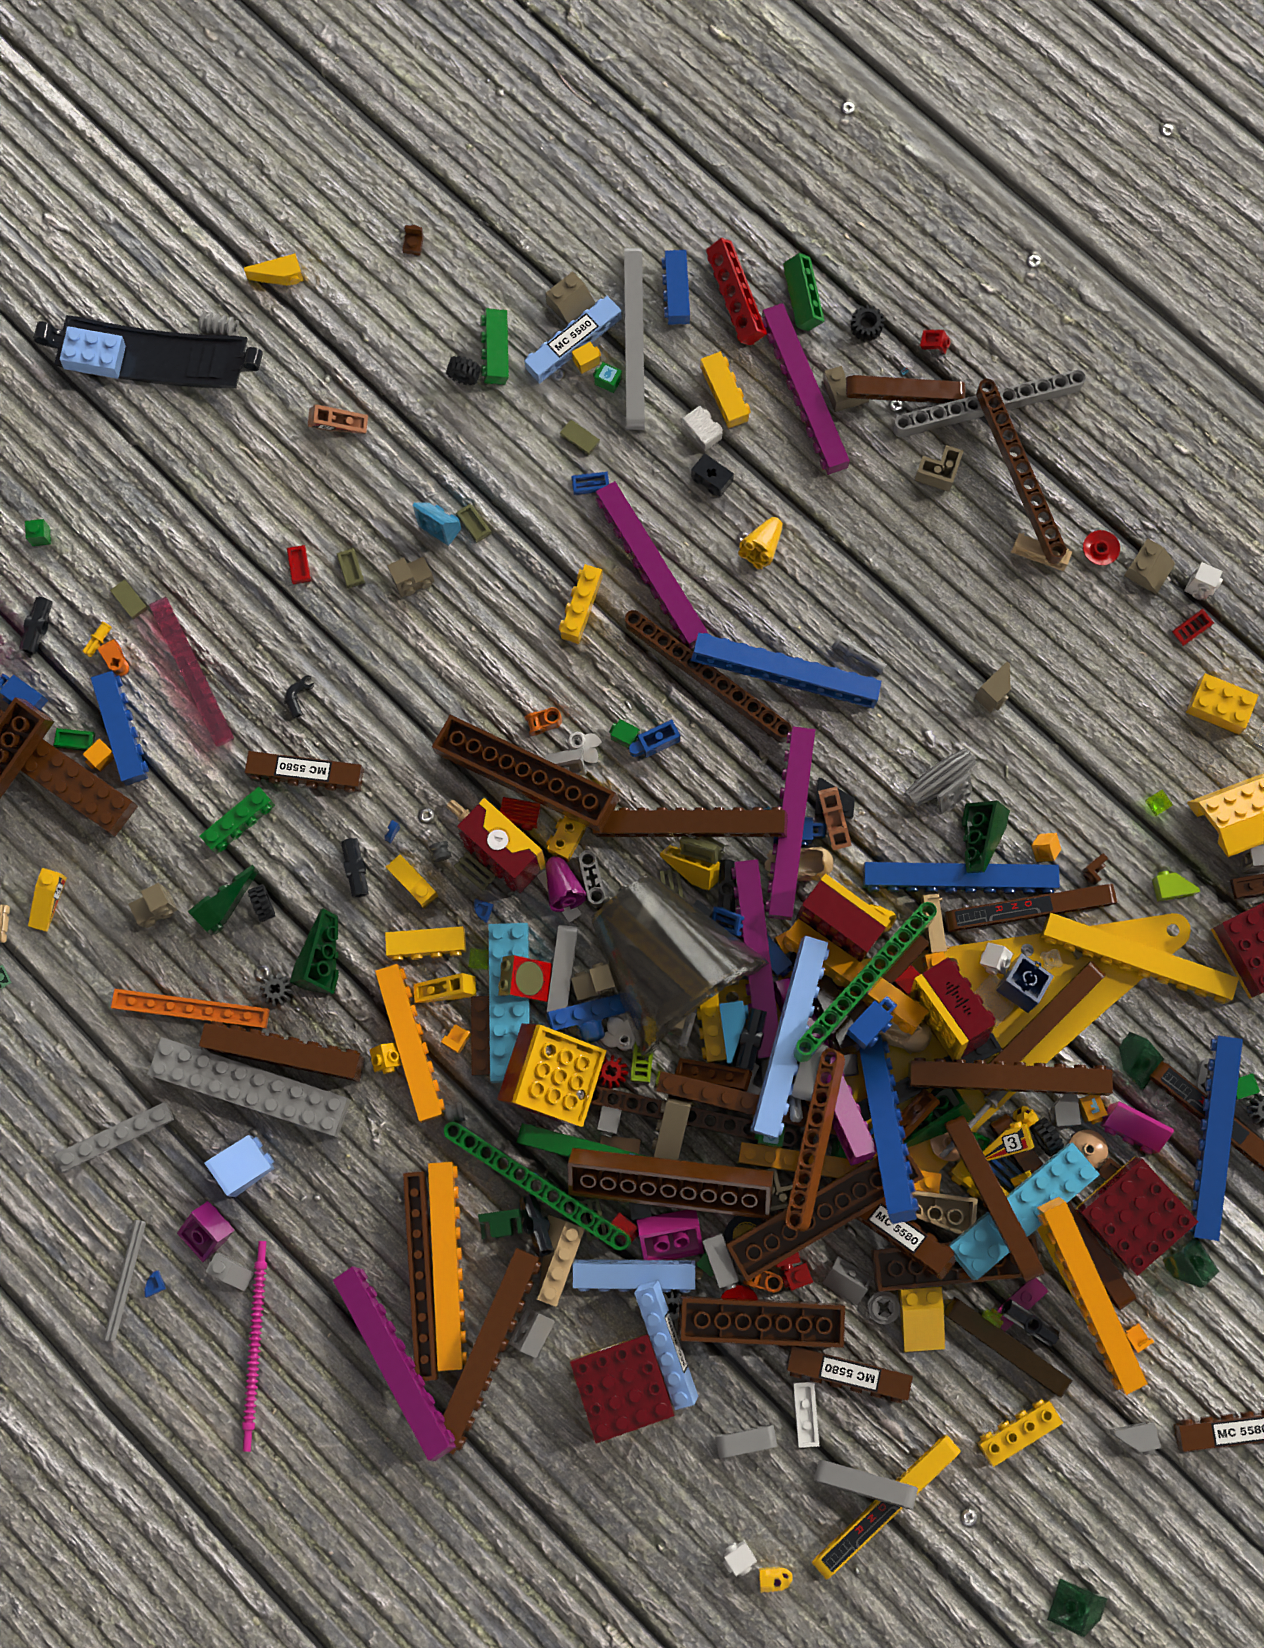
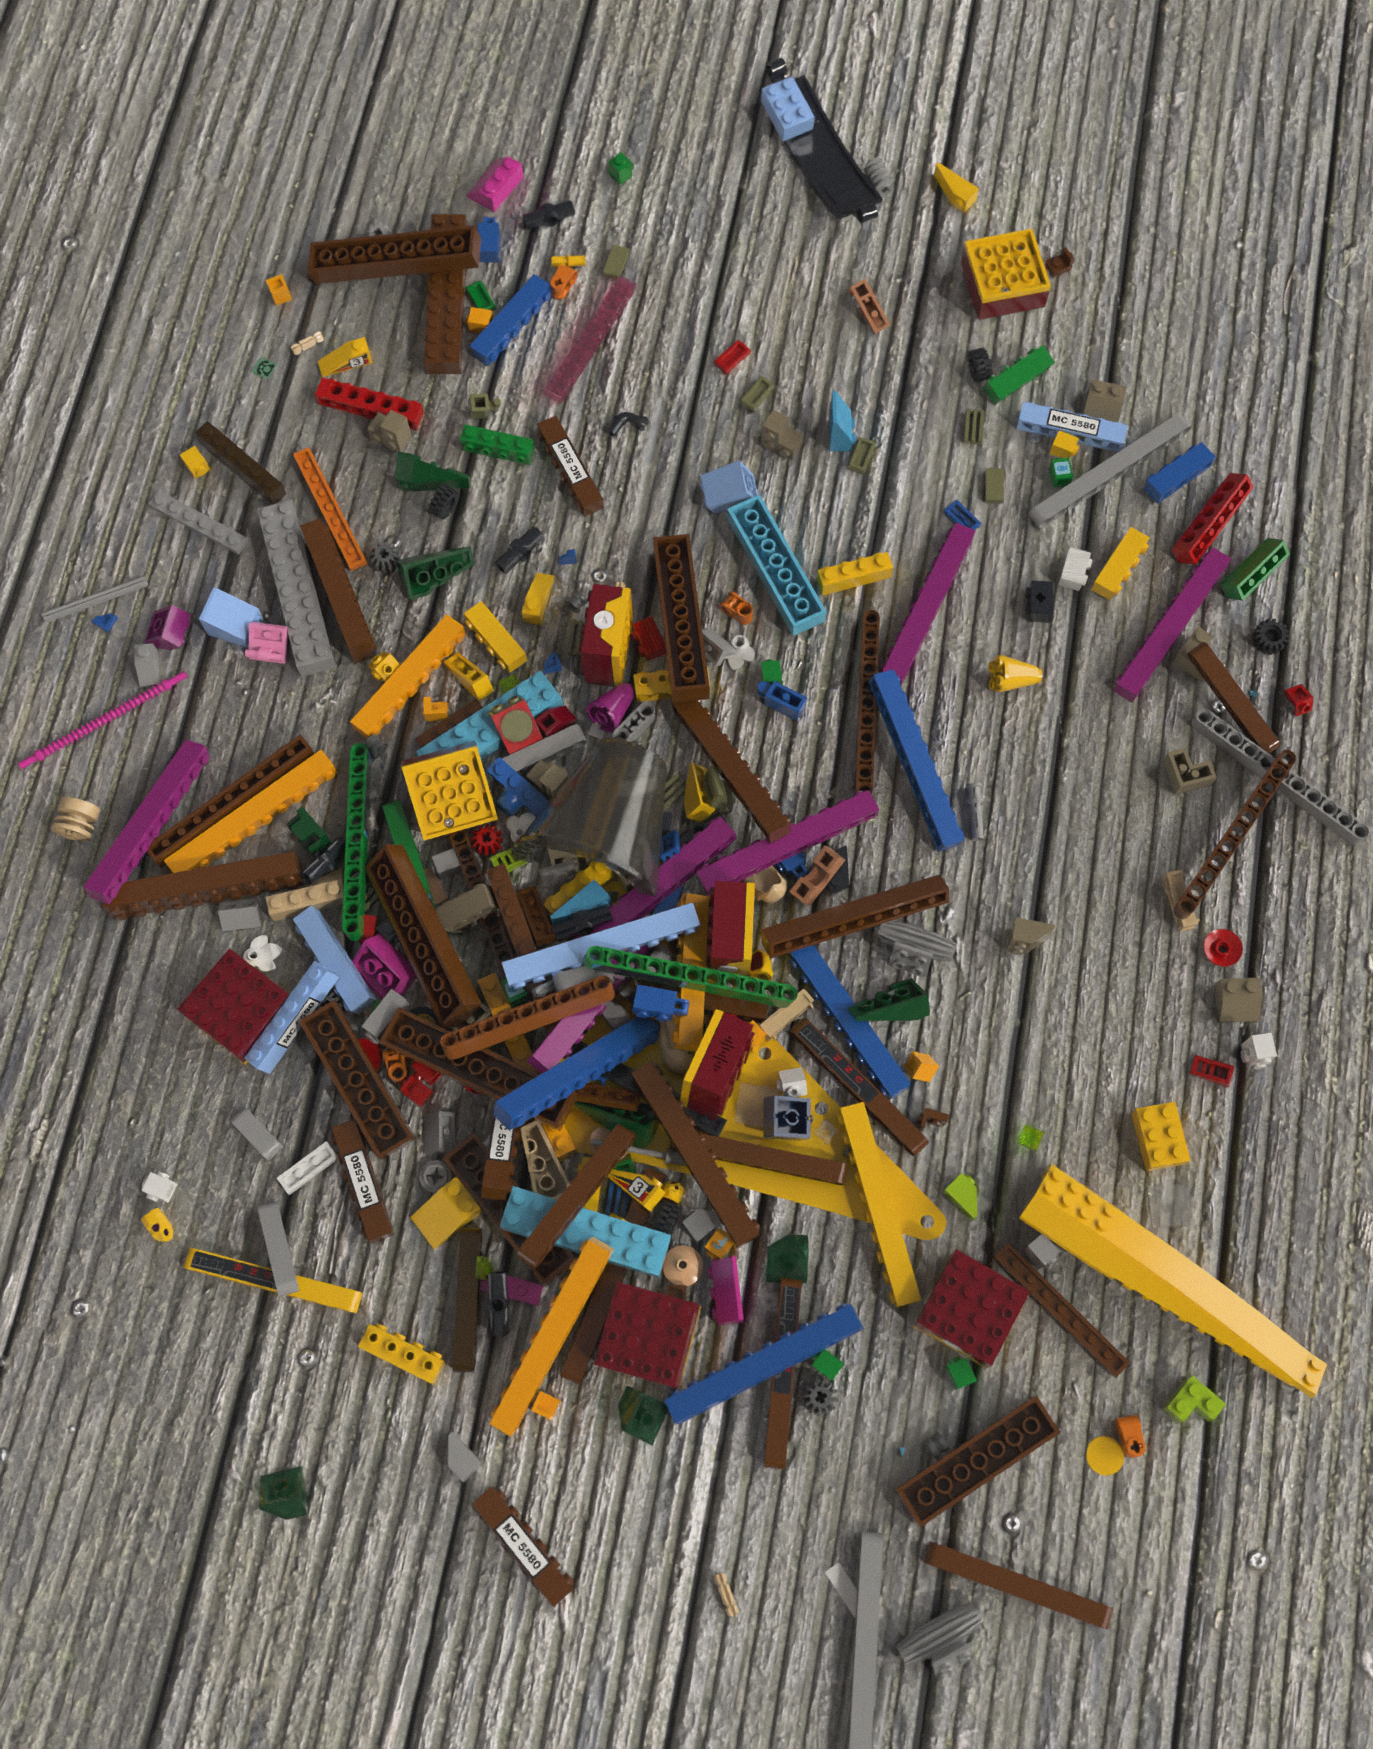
camera: 55 degrees right, 5 degrees down
none -> tan wheel [51,797,100,842]
none -> yellow brick [180,446,210,479]
none -> dark brown brick [195,421,286,505]
none -> white plate [243,935,282,972]
none -> bright pink plate [245,622,287,664]
none -> red brick [315,377,424,431]
none -> olive brick [468,393,501,419]
none -> dark red slope [535,706,577,738]
none -> light blue slope [700,460,758,514]
none -> medium azure brick [727,494,827,636]
none -> reddish brown brick [761,875,949,958]
none -> yellow piece [960,228,1051,320]
none -> olive tile [964,409,984,444]

